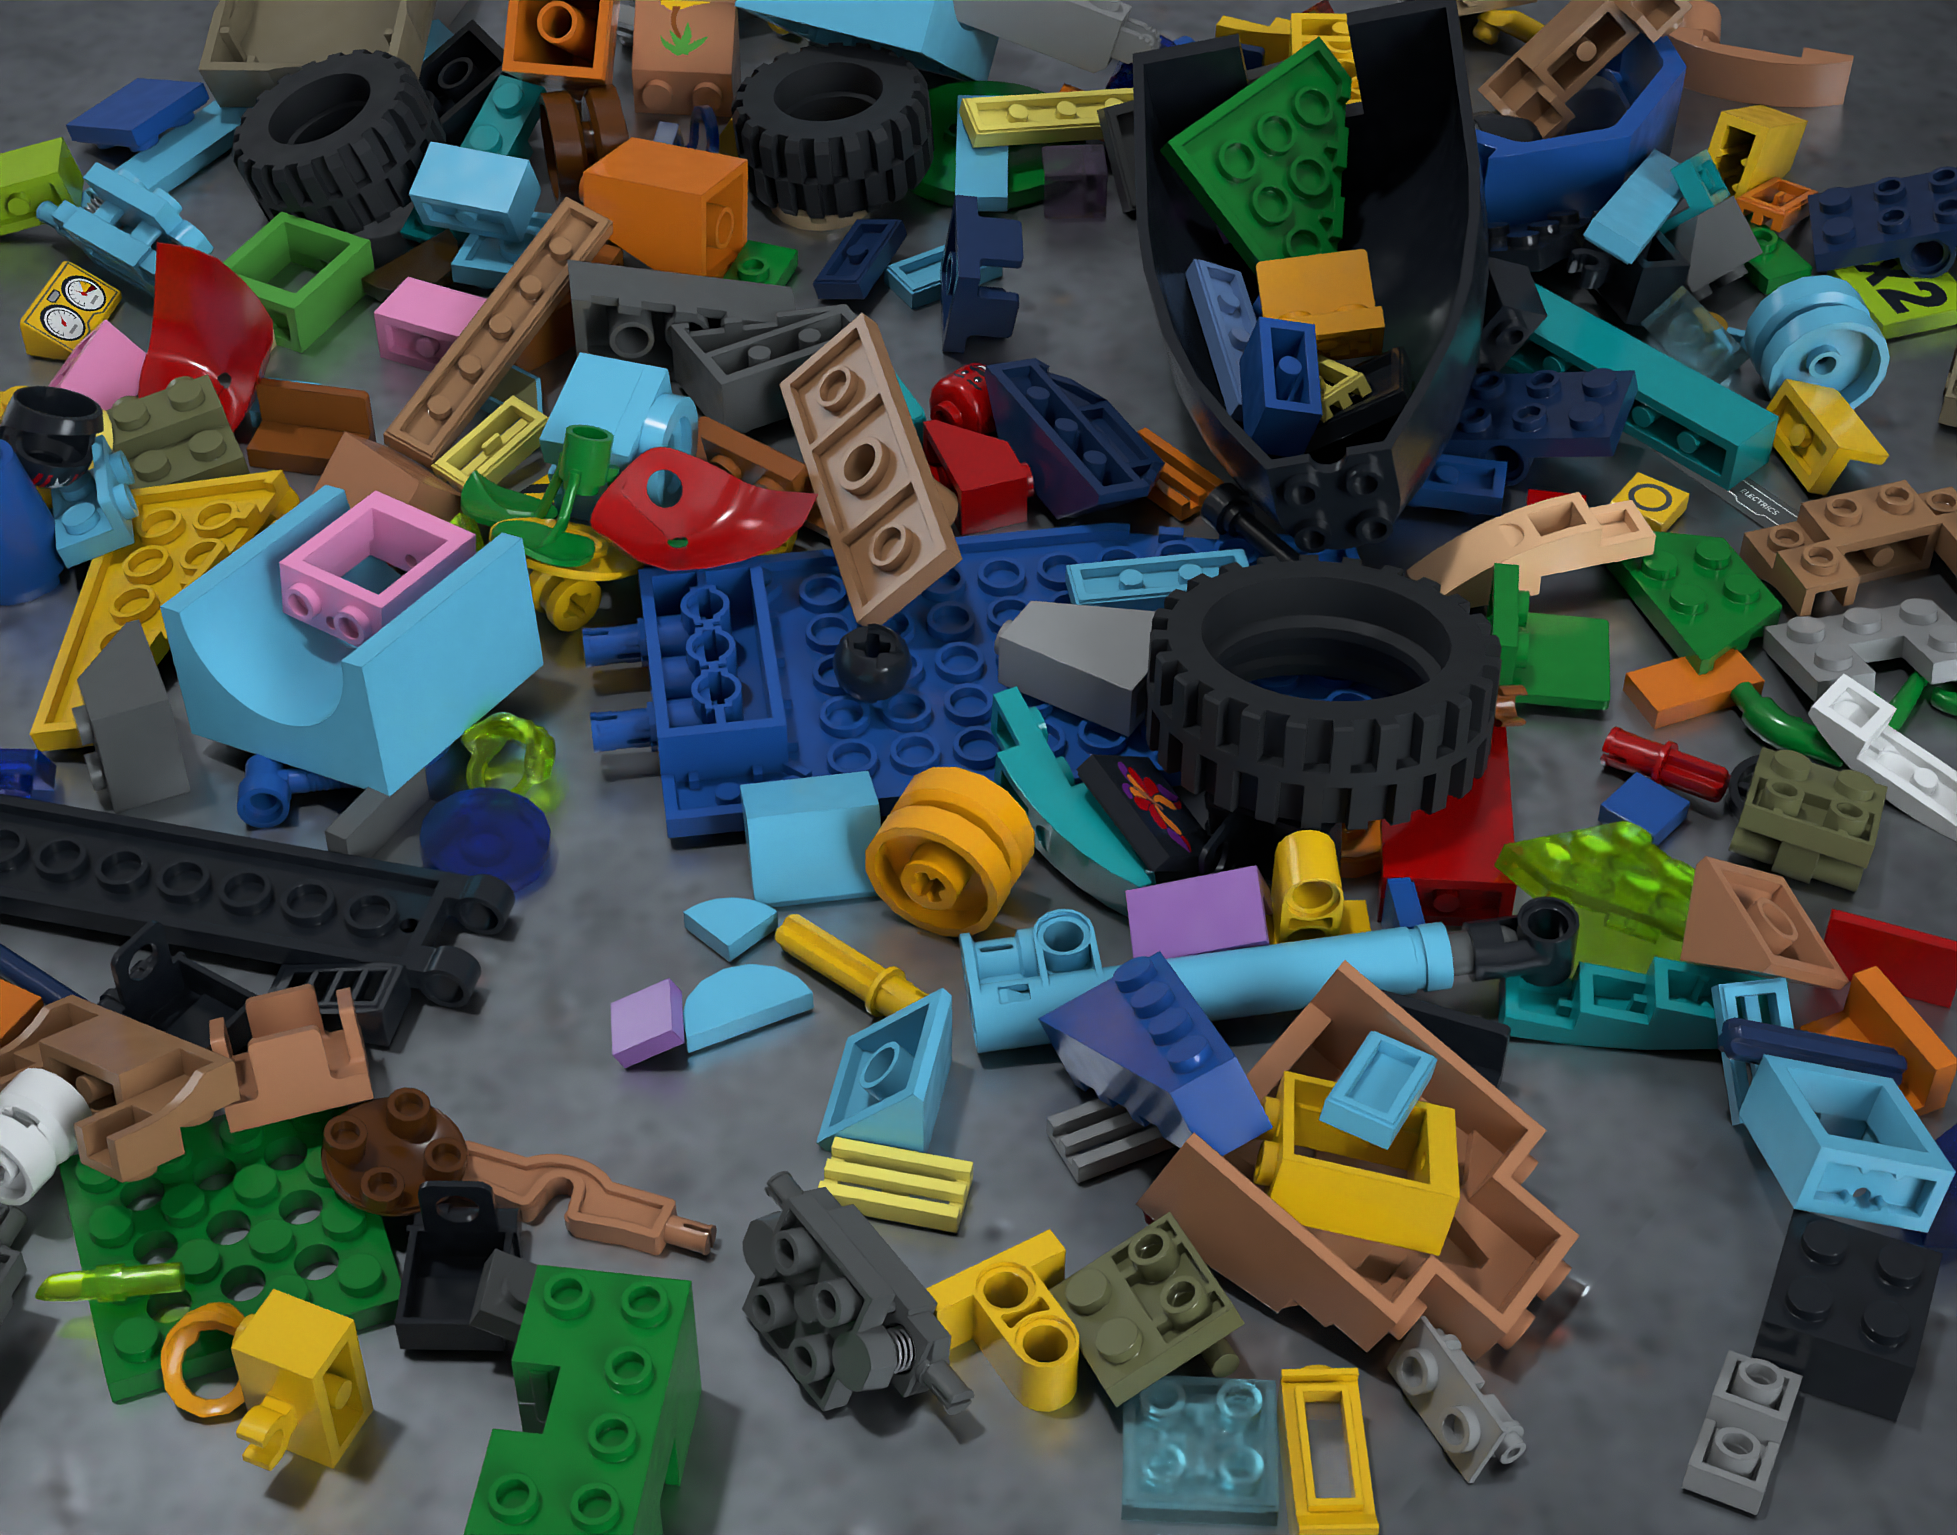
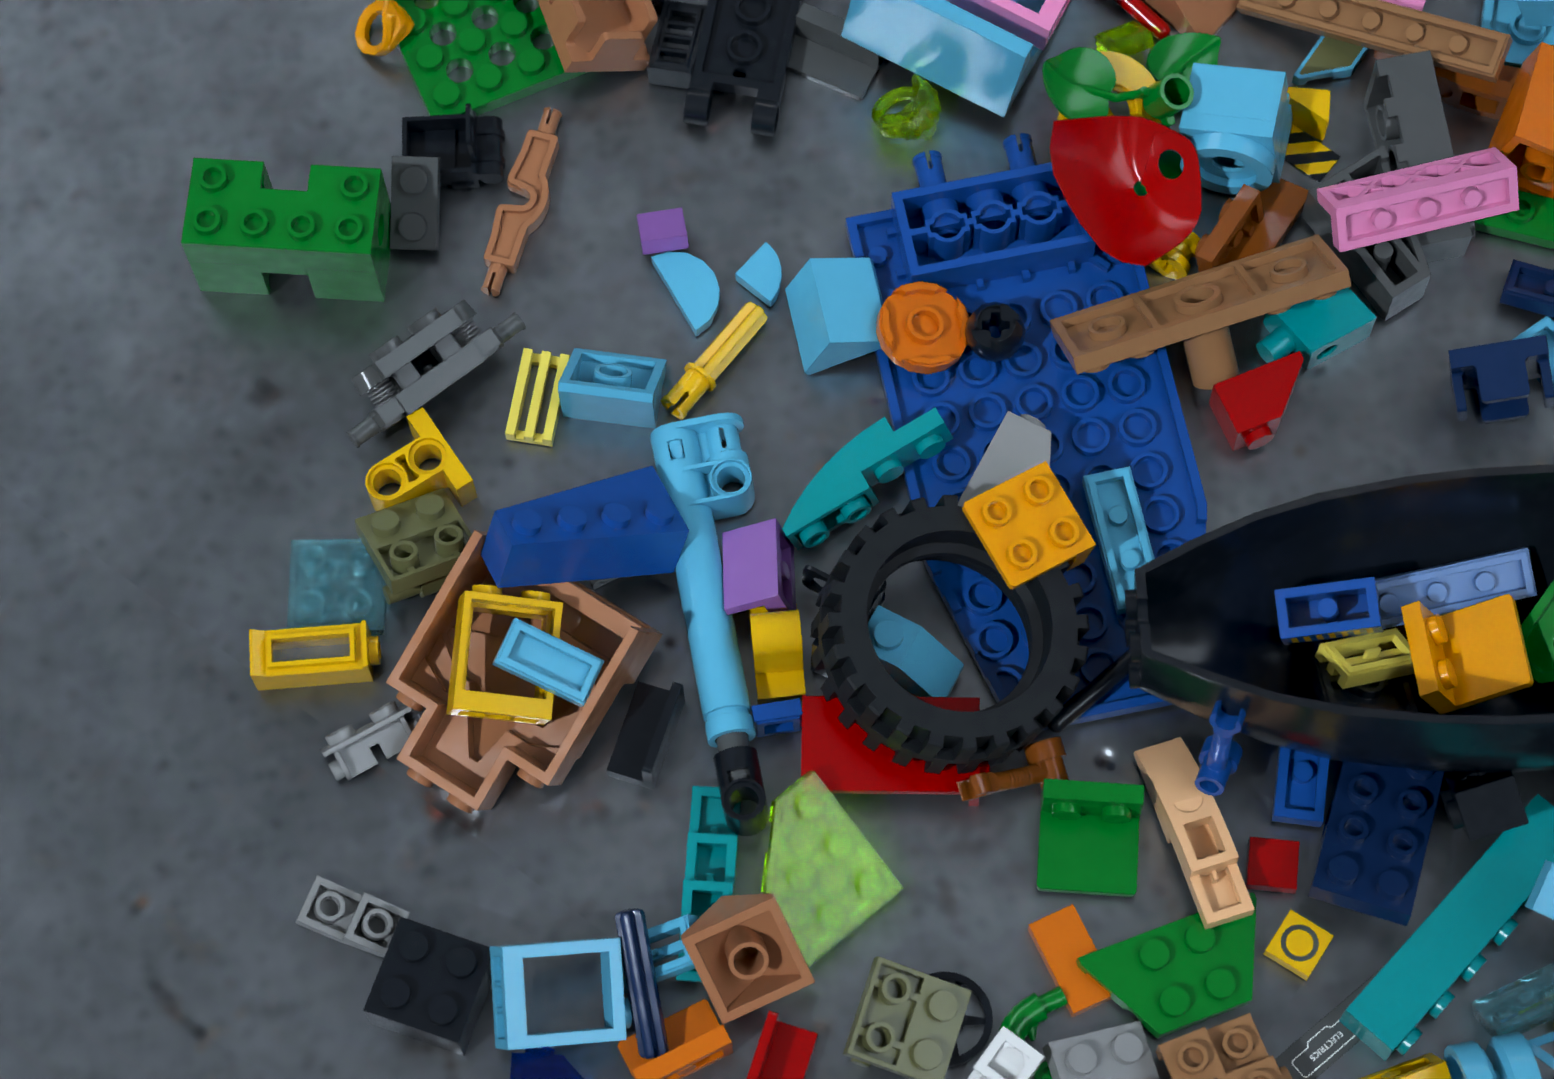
camera: 90 degrees right, 25 degrees up
yellow brick [231,1289,374,1471] -> none
reddish brown dish [321,1087,468,1217] -> none
clear blue tile [419,787,551,893] -> none
light yellow tile [431,395,549,493] -> none
light orange wheel [865,767,1035,937] -> none
red head [929,363,997,436] -> none
dark blue wedge [984,358,1165,519] -> none
black tile [1076,754,1222,872] -> none
blue tile [1597,772,1690,851] -> none
red axle [1600,726,1731,803] -> none
none -> orange tile [876,281,969,374]
none -> light orange bracket [962,461,1096,589]
none -> blue brick [1195,700,1246,796]
none -> bright pink fence [1317,147,1519,252]

